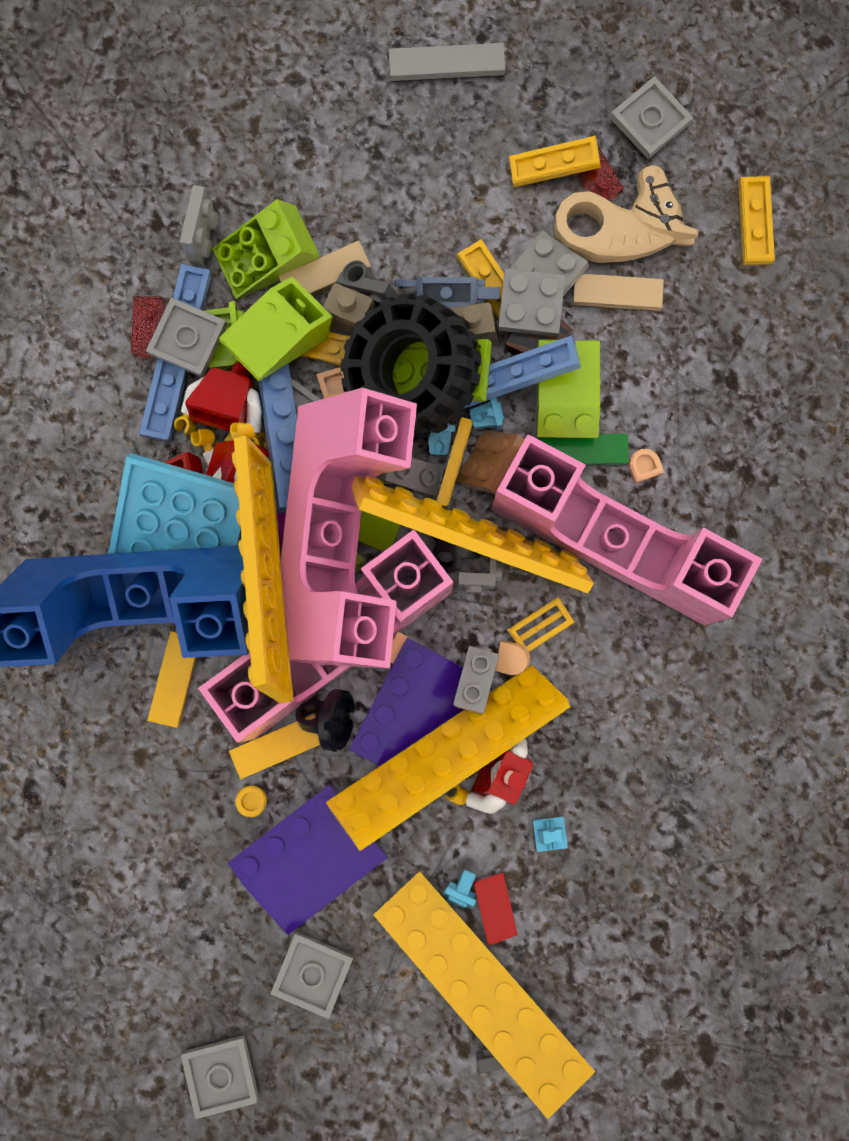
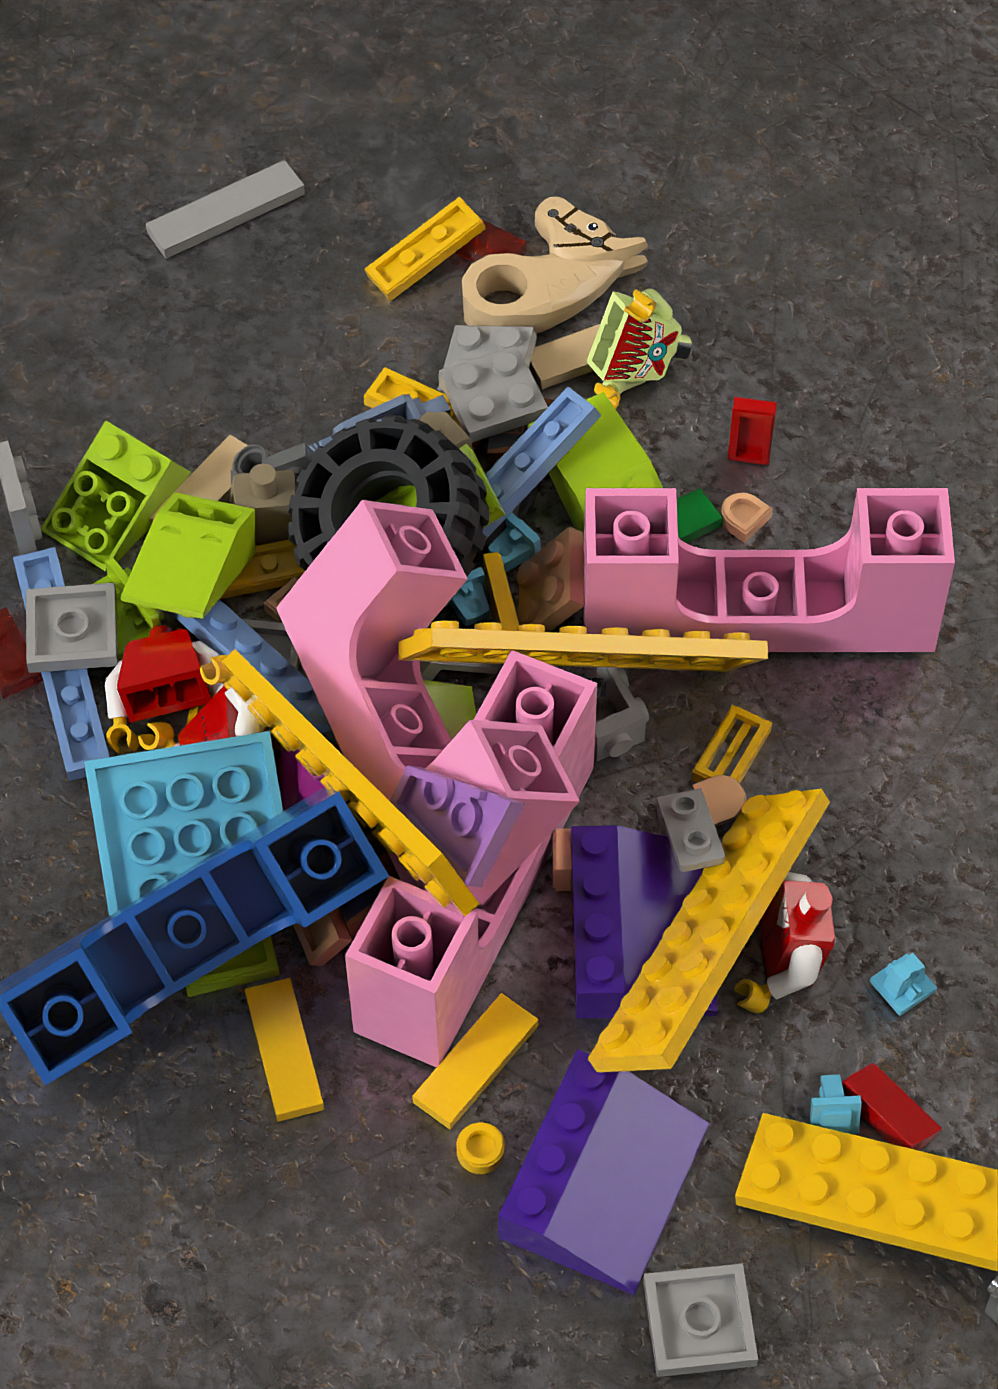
camera: 30 degrees left, 25 degrees down
black tile [295,689,355,752] -> none
light grey plate [610,76,693,159] -> none
yellow tile [738,176,775,265] -> none
none -> medium lavender wing [390,765,525,888]
none -> torso [586,288,692,409]
none -> red tile [727,397,777,465]

